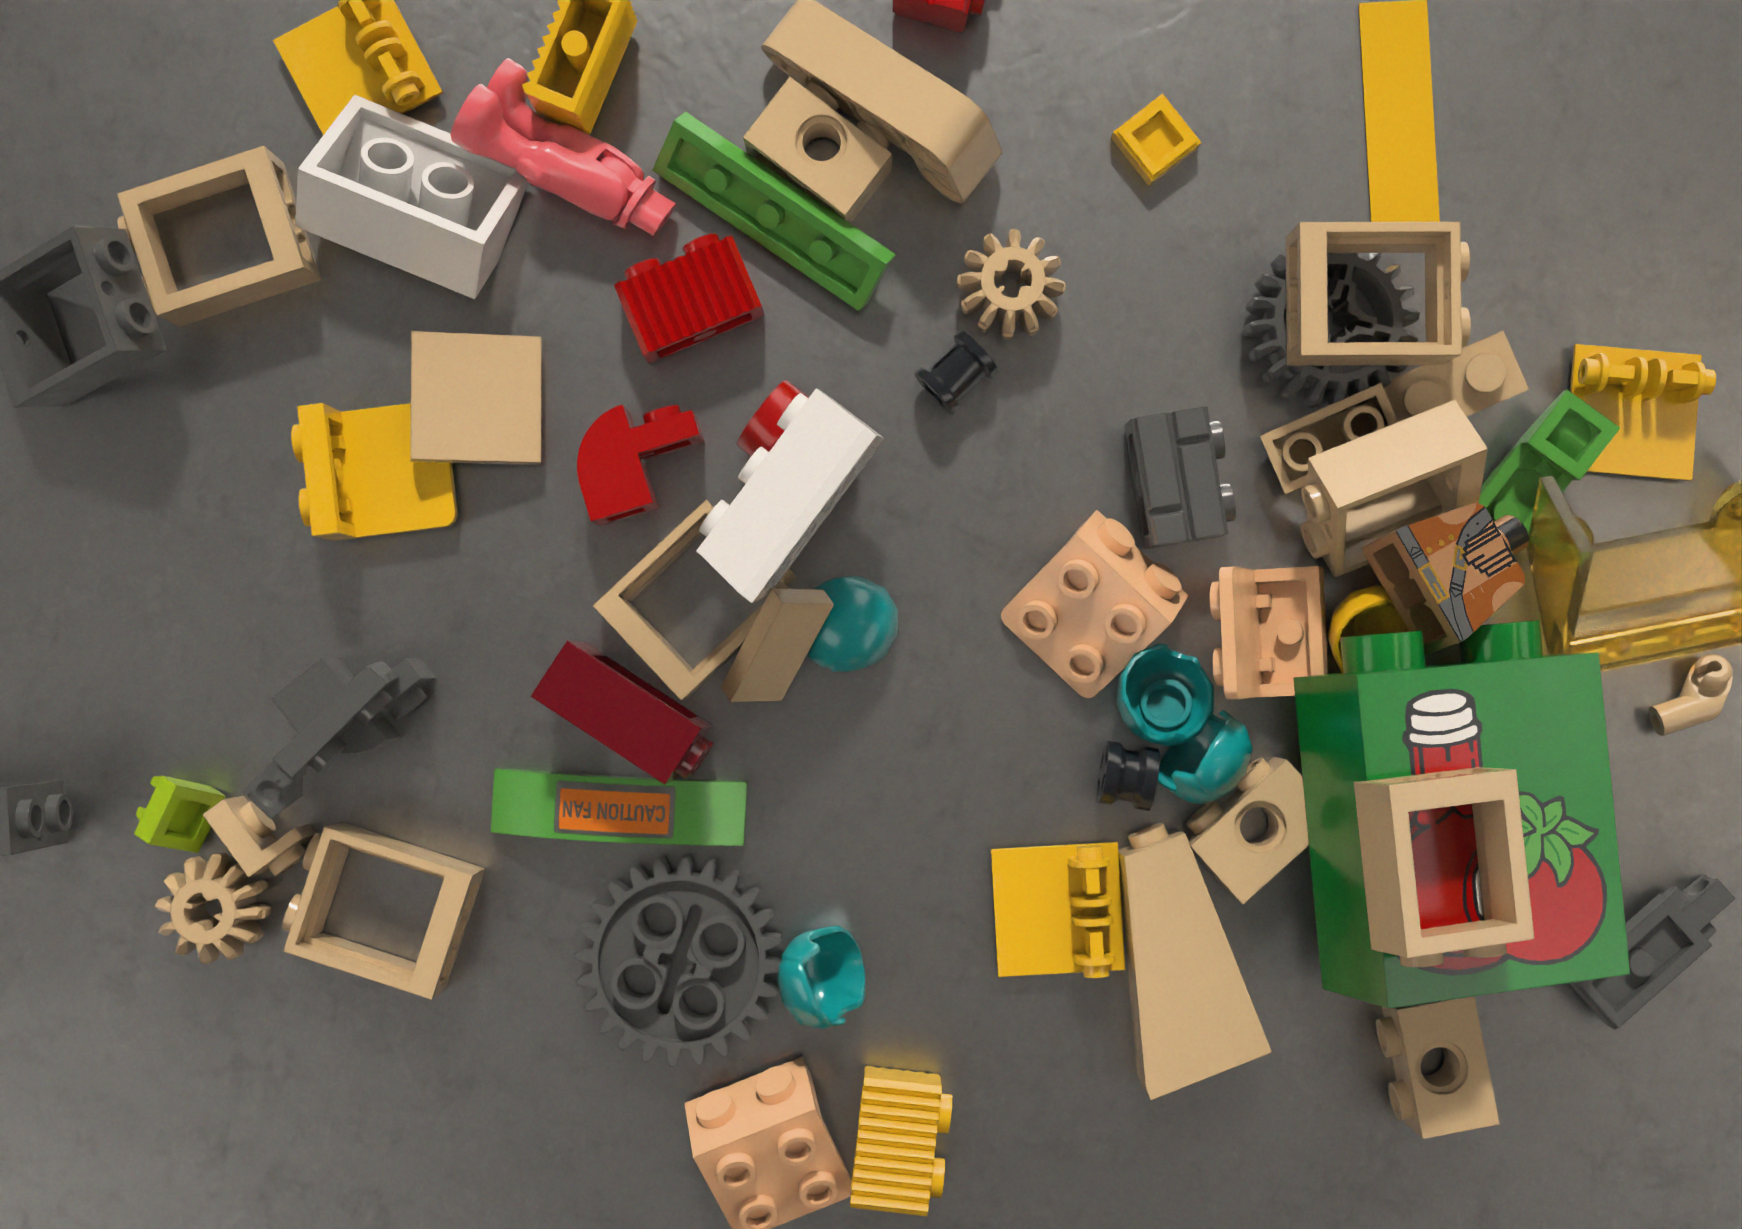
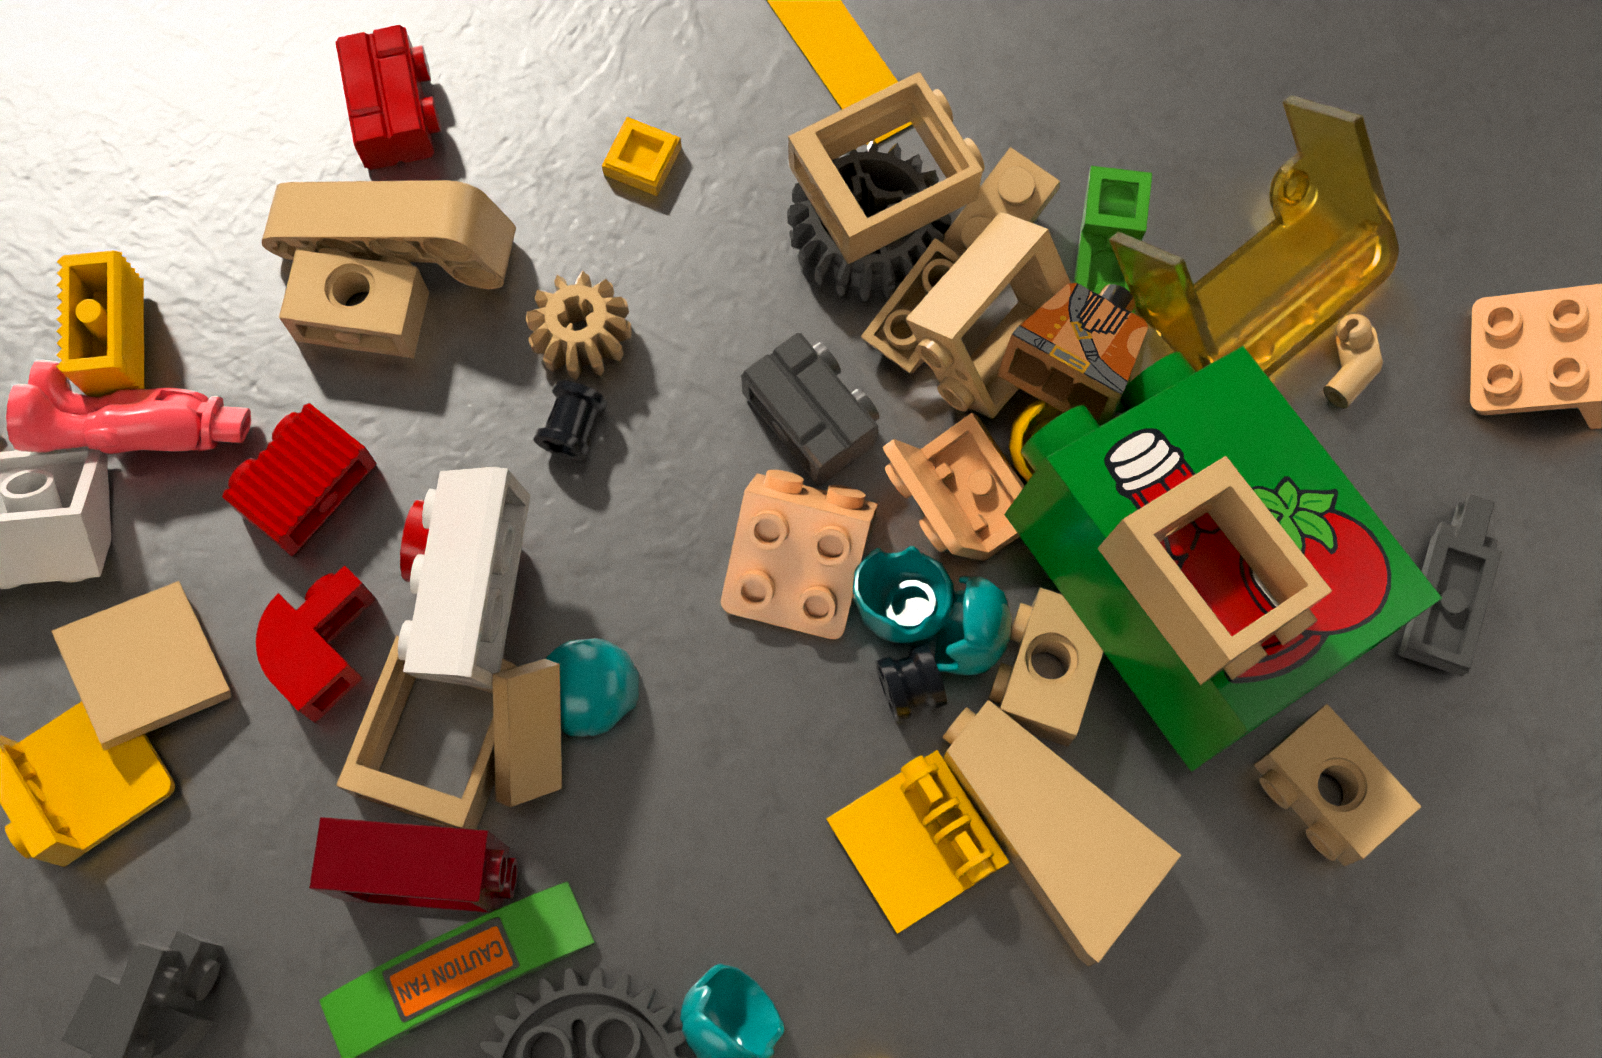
camera: 30 degrees left, 15 degrees down
bright green plate [652,112,896,312] -> none
yellow hinge [1570,344,1716,481] -> none

